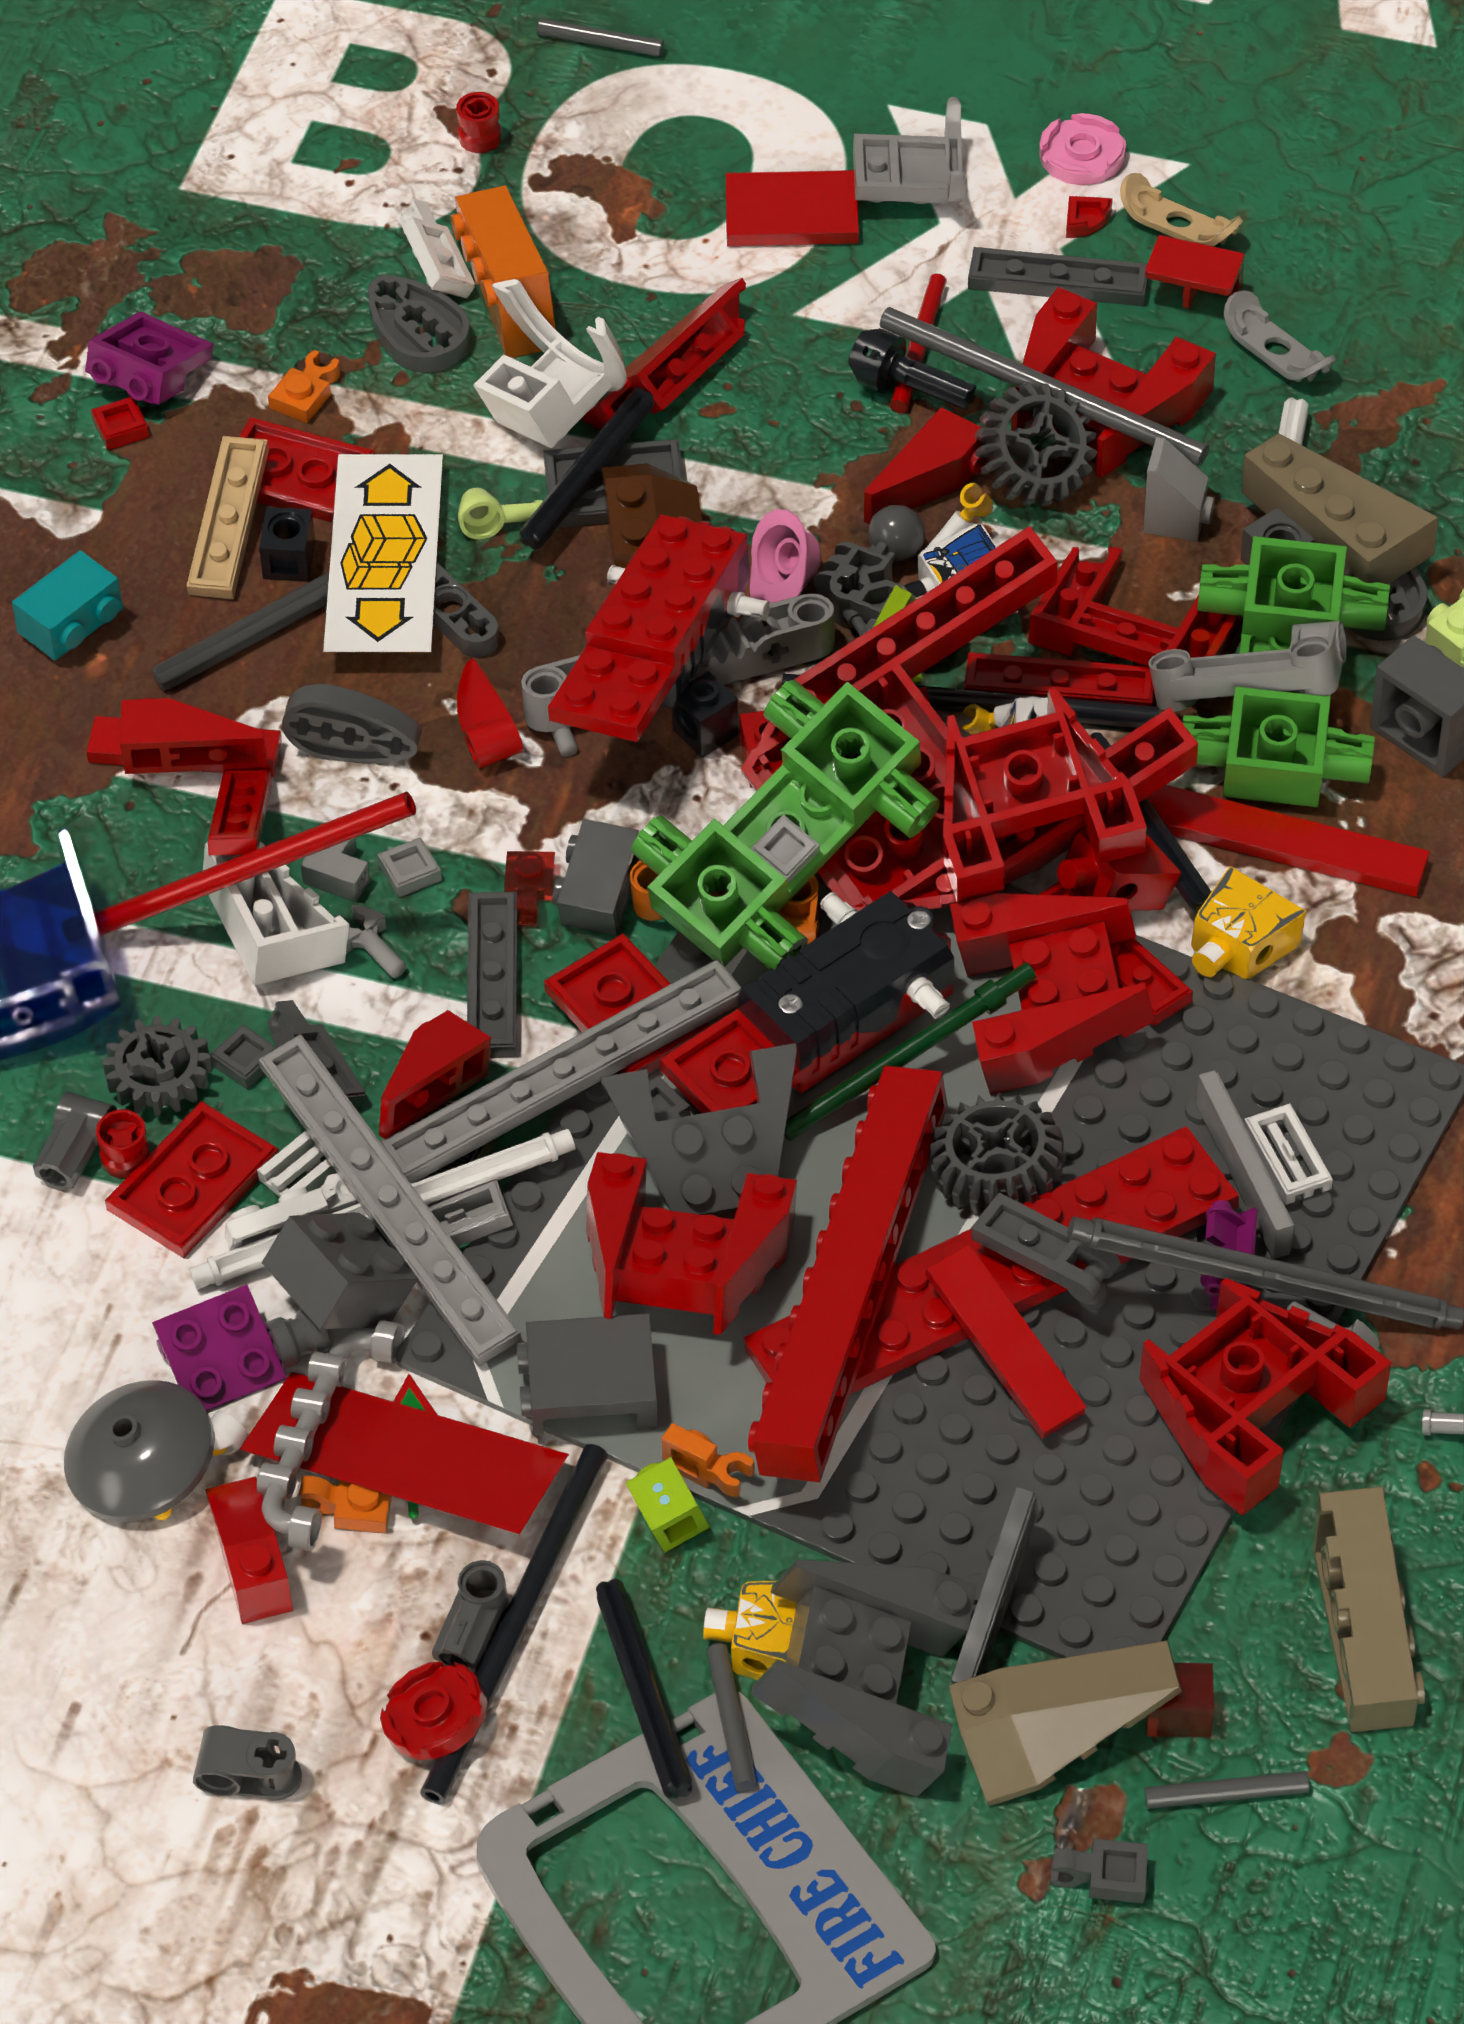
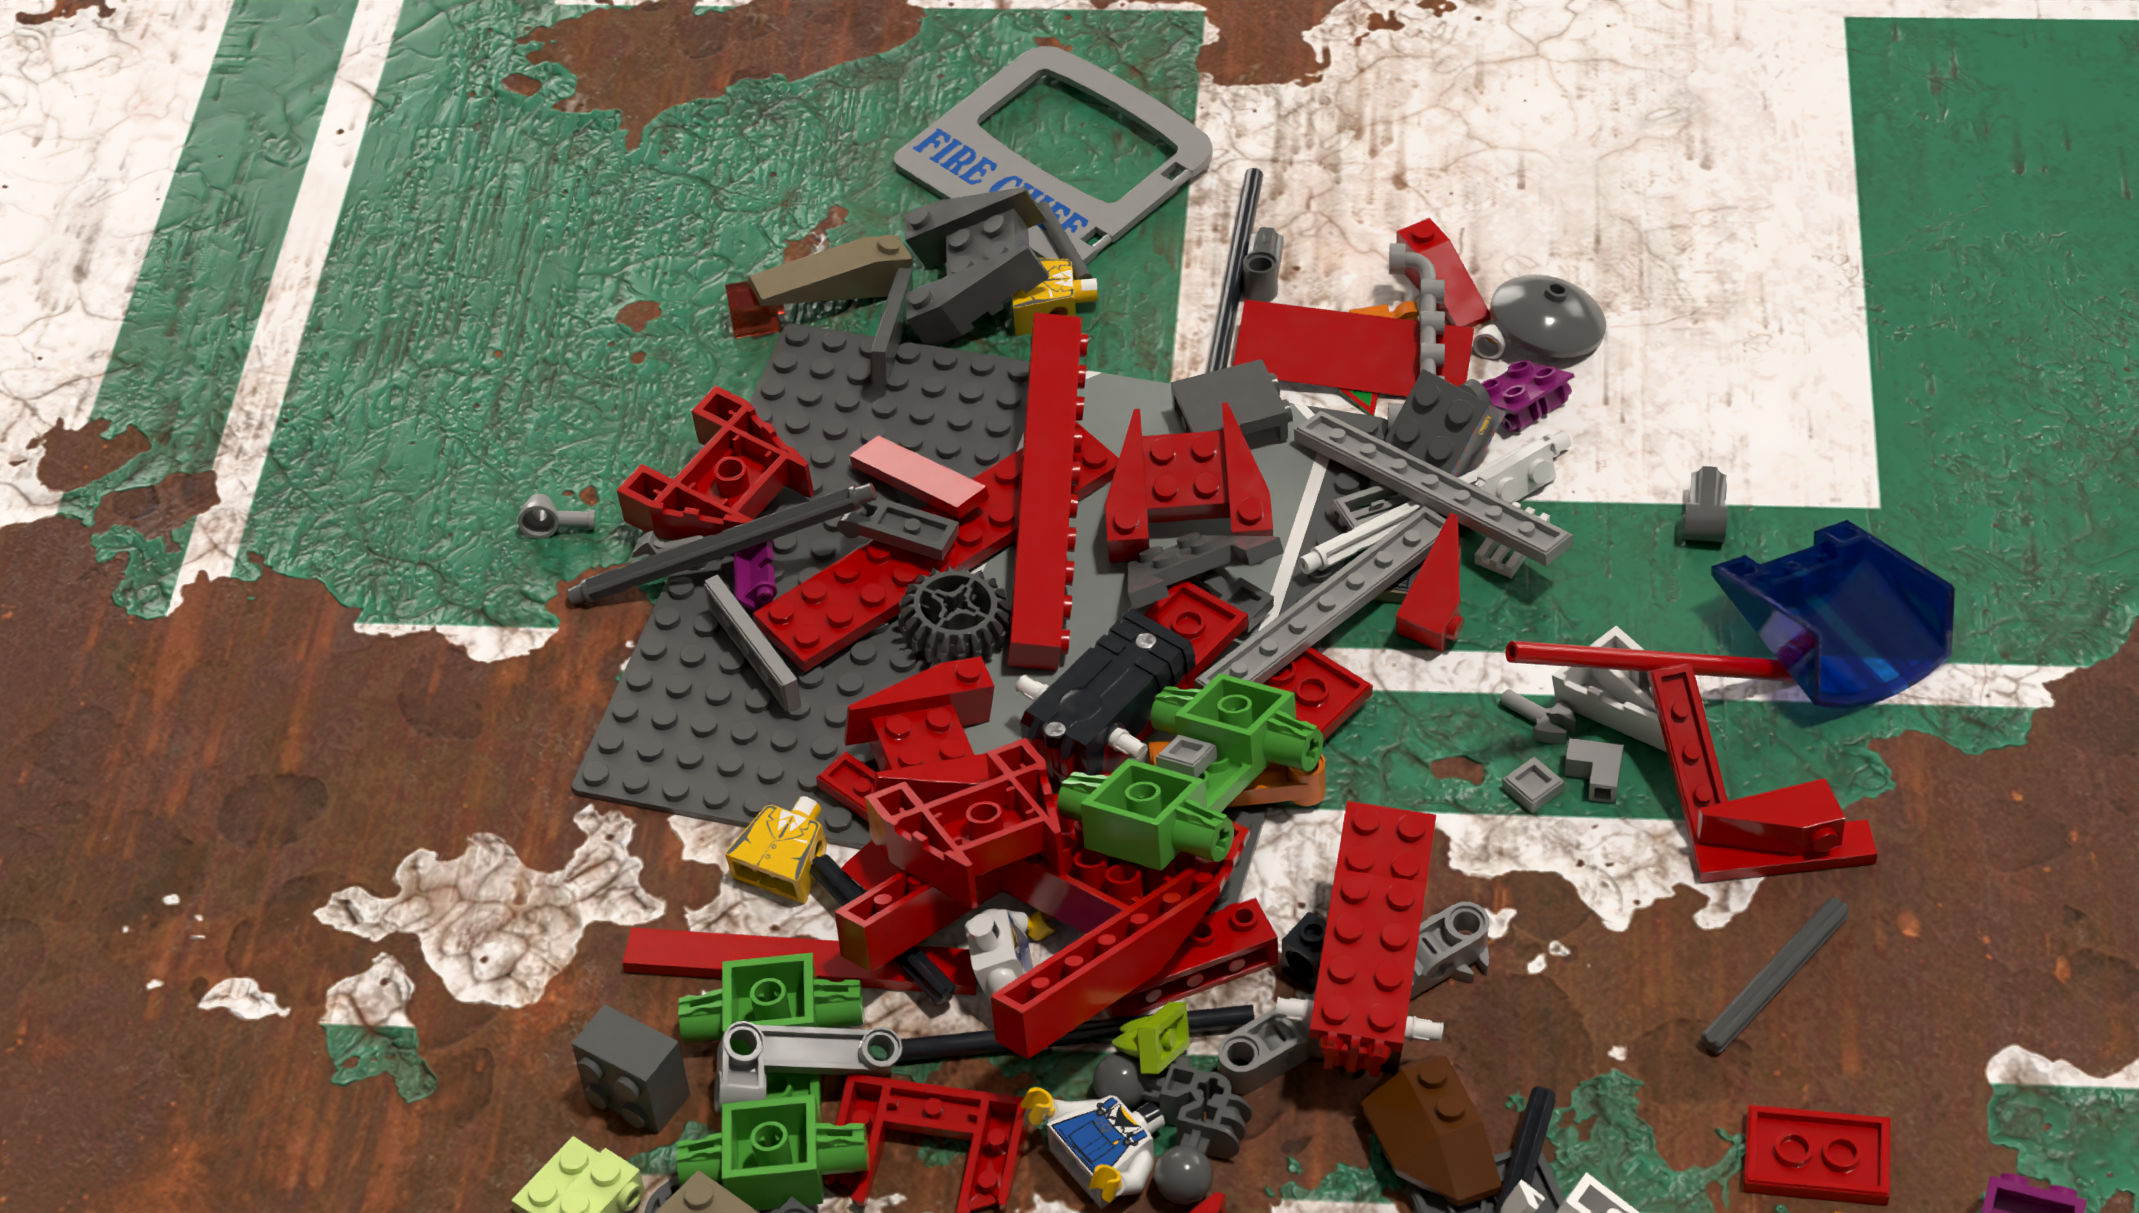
camera: 170 degrees right, 5 degrees down
teal brick [12,550,123,661] -> none
red tile [91,397,150,451] -> none
red wheel [96,1110,150,1179] -> none
dark grey gear [103,1016,212,1116] -> none
red tile [105,1101,279,1259] -> none
tan tile [186,436,269,599] -> none
dark grey piece [193,1725,302,1800] -> none
dark grey tile [210,1024,277,1090] -> none
black brick [259,507,316,581] -> none
dark grey hinge [267,1000,366,1108] -> none
dark grey piece [282,684,422,764] -> none
sticker [323,454,443,652] -> none
red tile [380,1661,487,1760] -> none
dark grey beam [433,562,499,658] -> none
red piece [457,658,524,769] -> none
yellowish green bar [458,488,543,540] -> none
dark grey tile [467,892,518,1058] -> none
clear red plate [504,851,556,927] -> none
dark grey hinge [552,818,641,936] -> none
black axle [596,1578,693,1800] -> none
lime brick [625,1457,710,1553] -> none
orange plate [661,1423,755,1497] -> none
bright pink piece [750,509,821,603] -> none
dark green bar [784,962,1037,1141] -> none
red tile [964,652,1154,706] -> none
dark grey plate [1050,1838,1148,1903] -> none
dark grey bar [1144,1771,1309,1809] -> none
white tile [1244,1103,1333,1205] -> none
dark tan wedge [1312,1486,1425,1733] -> none

